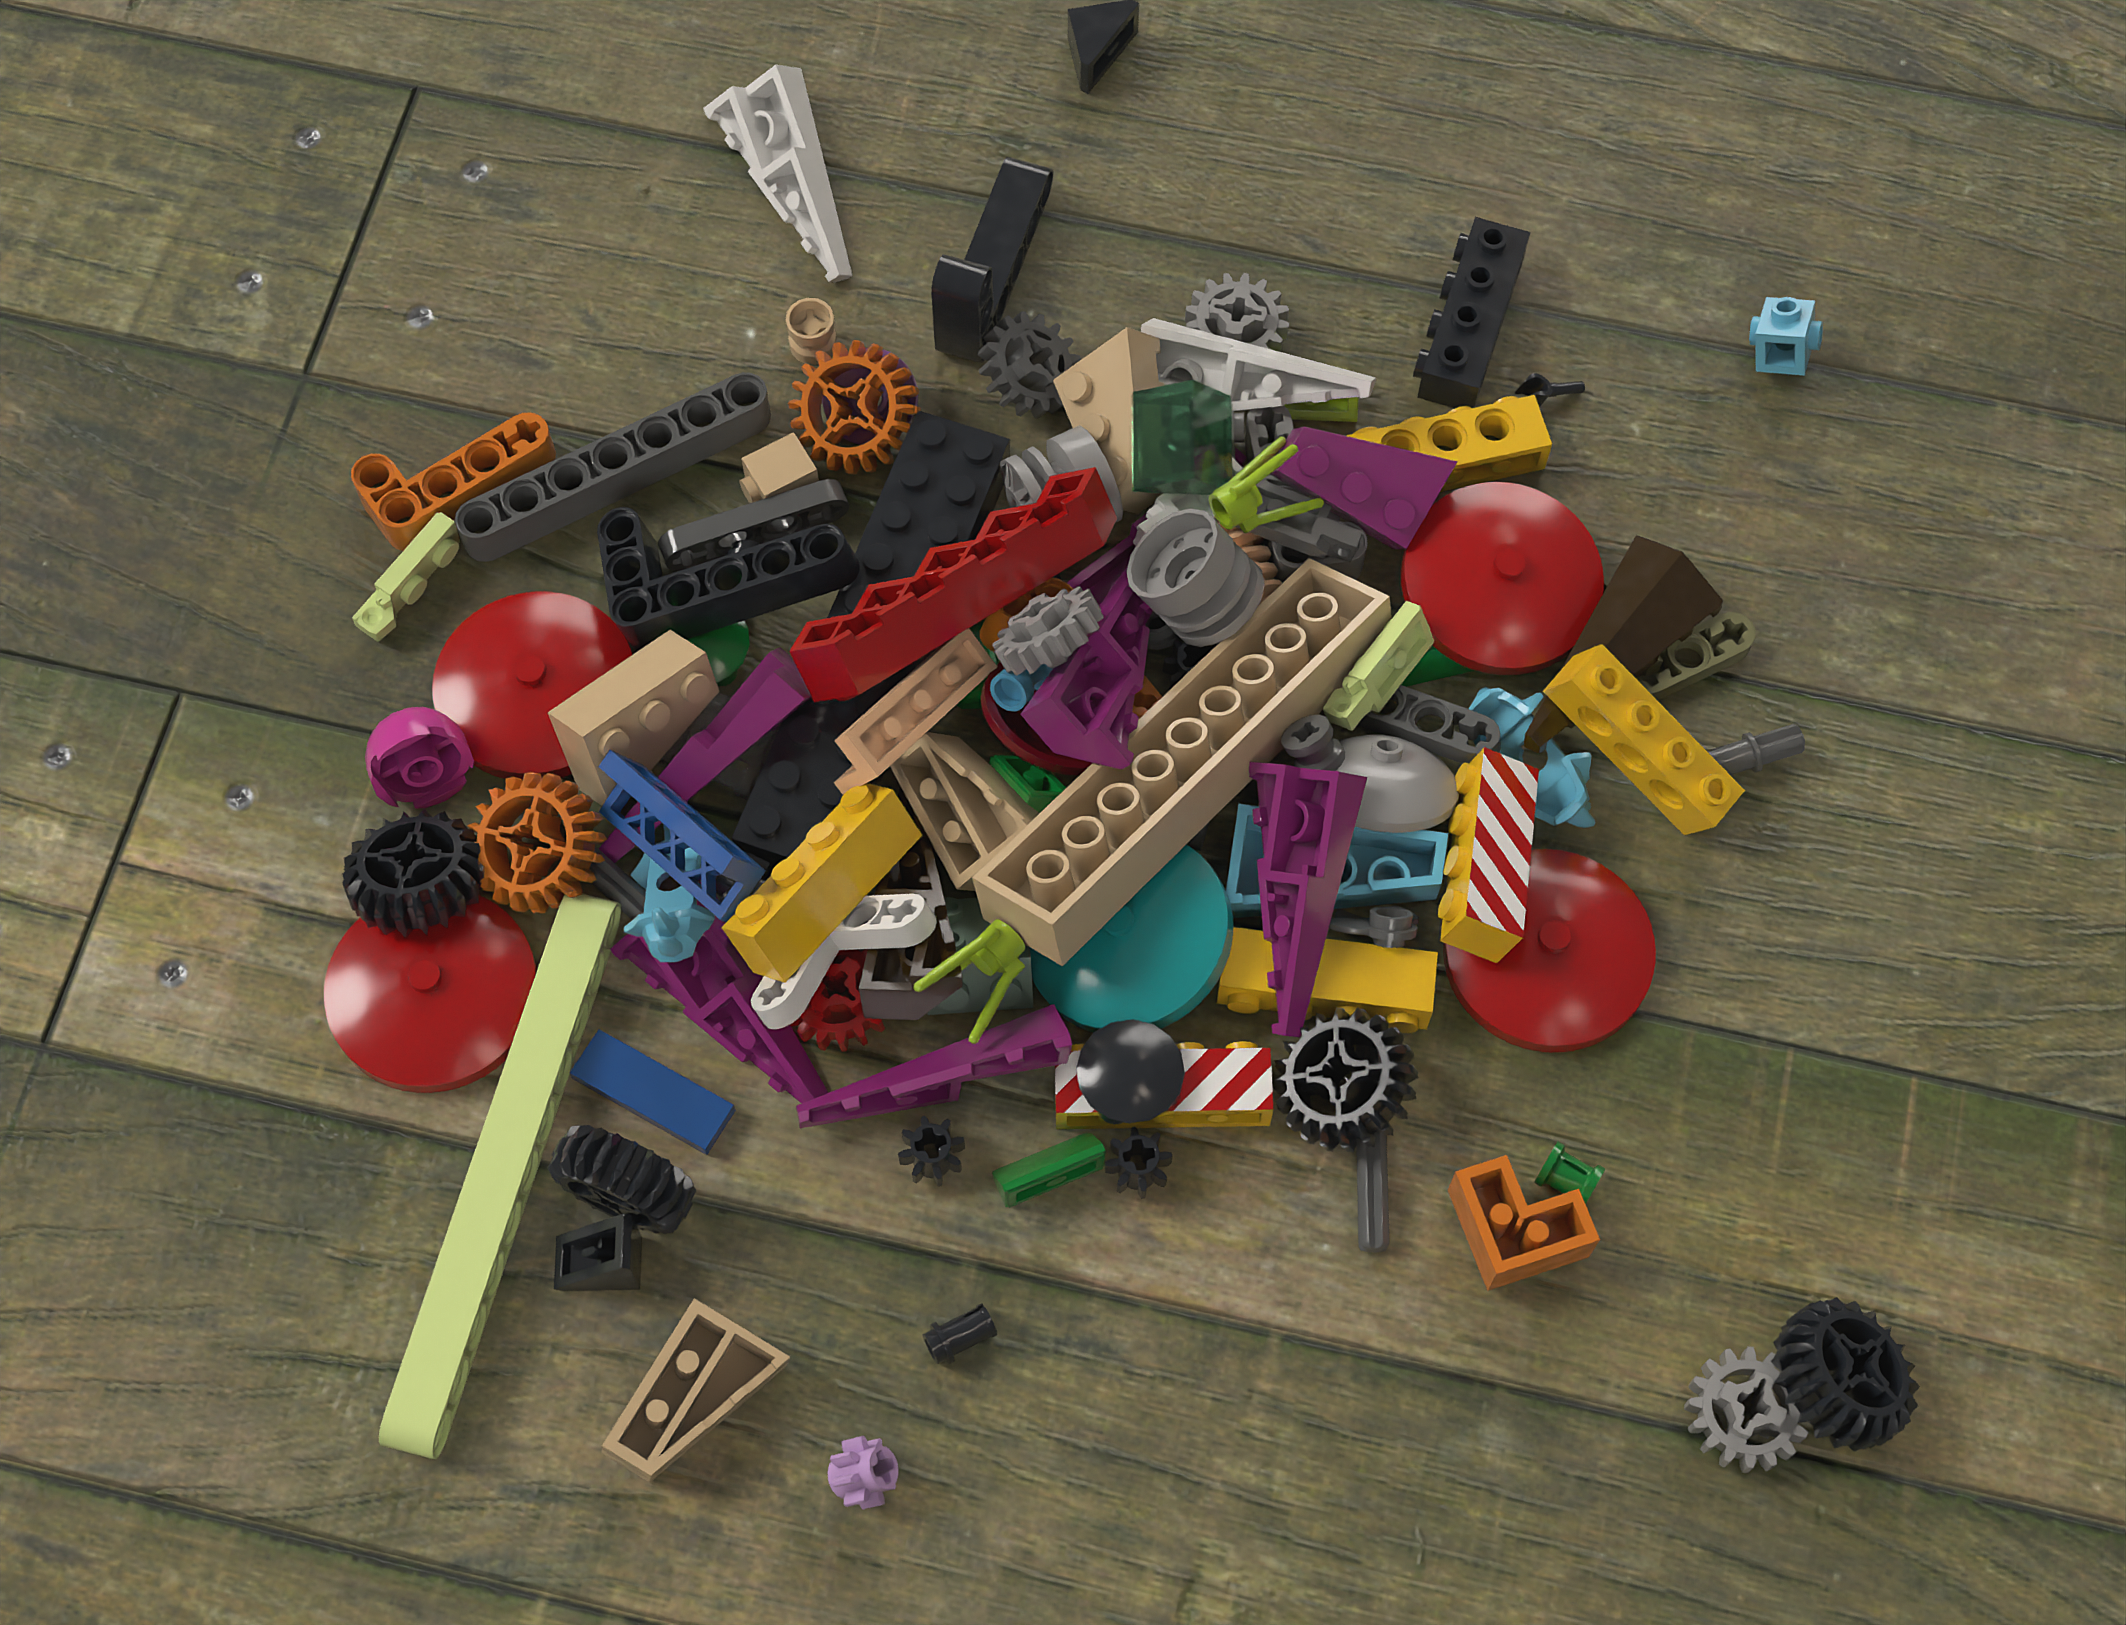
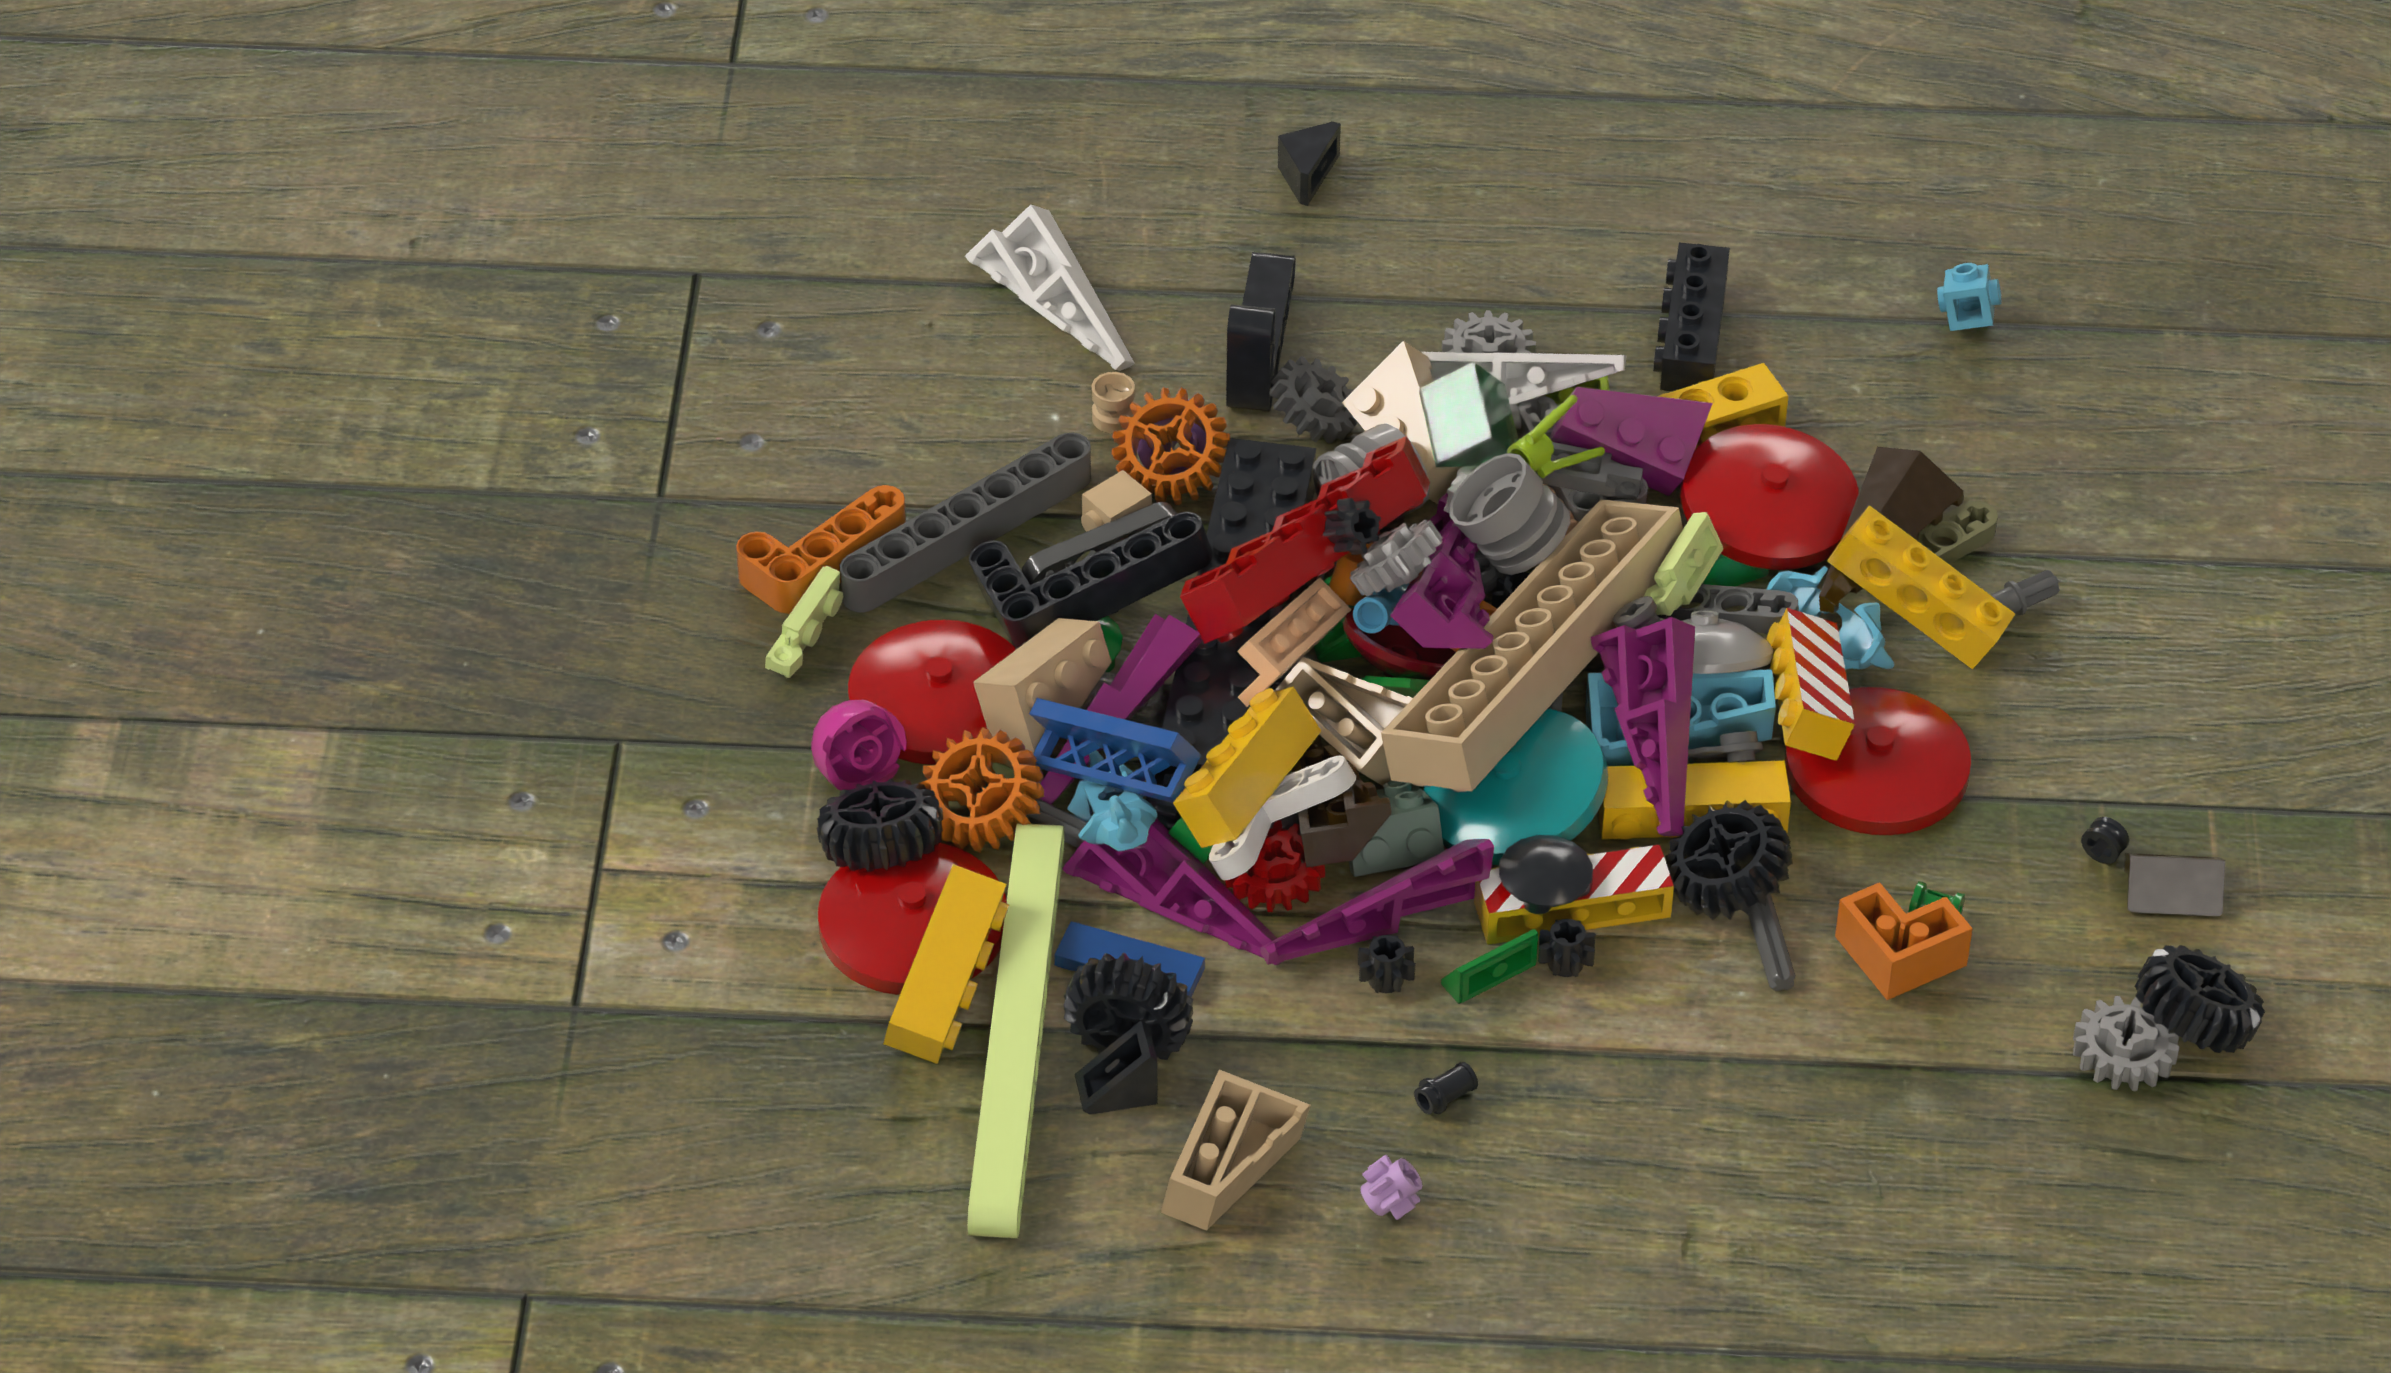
camera: 10 degrees left, 20 degrees down
lime plant [914,919,1026,1044] -> none
black hand [1515,373,1585,407] -> none
none -> yellow brick [883,864,1009,1064]
none -> black gear [1323,498,1381,555]
none -> black bush [2081,817,2130,864]
none -> panel [2124,853,2225,916]

